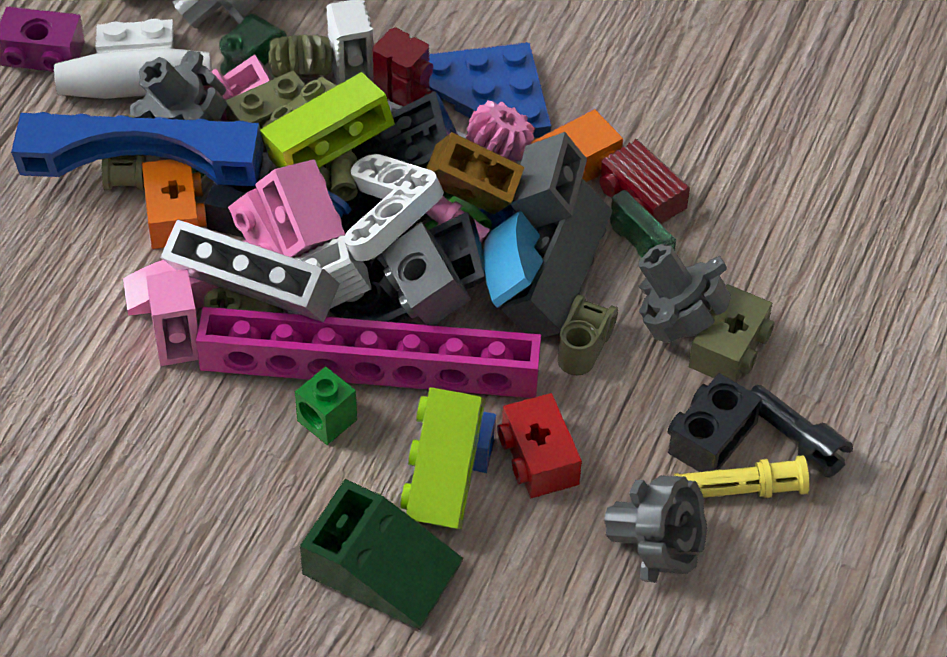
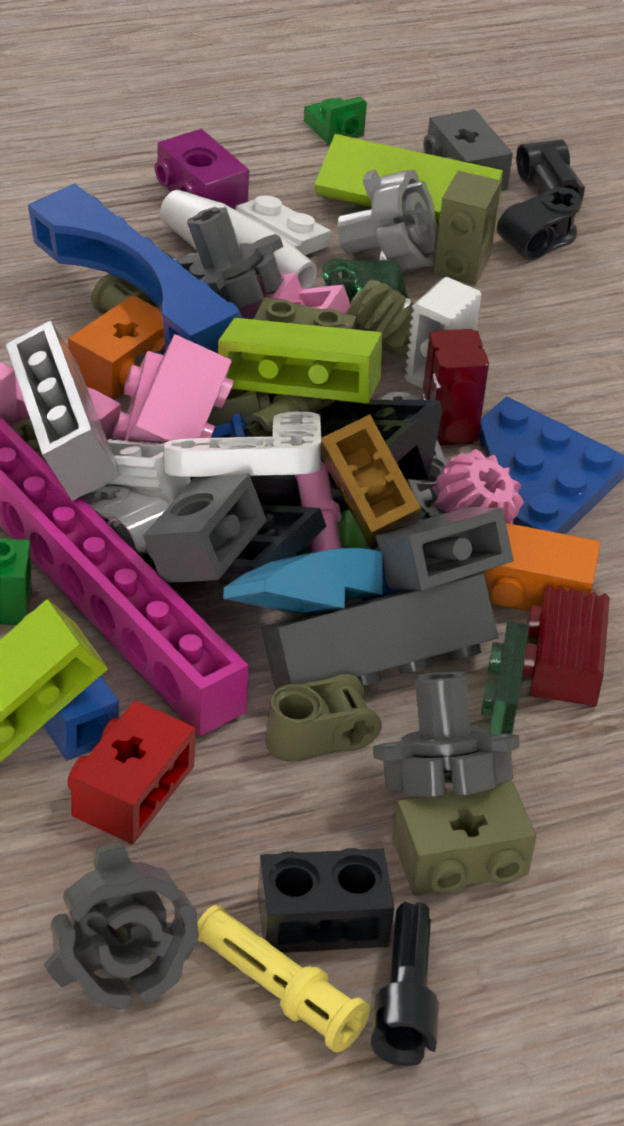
camera: 45 degrees right, 10 degrees down
none -> light grey piece [83,486,169,558]

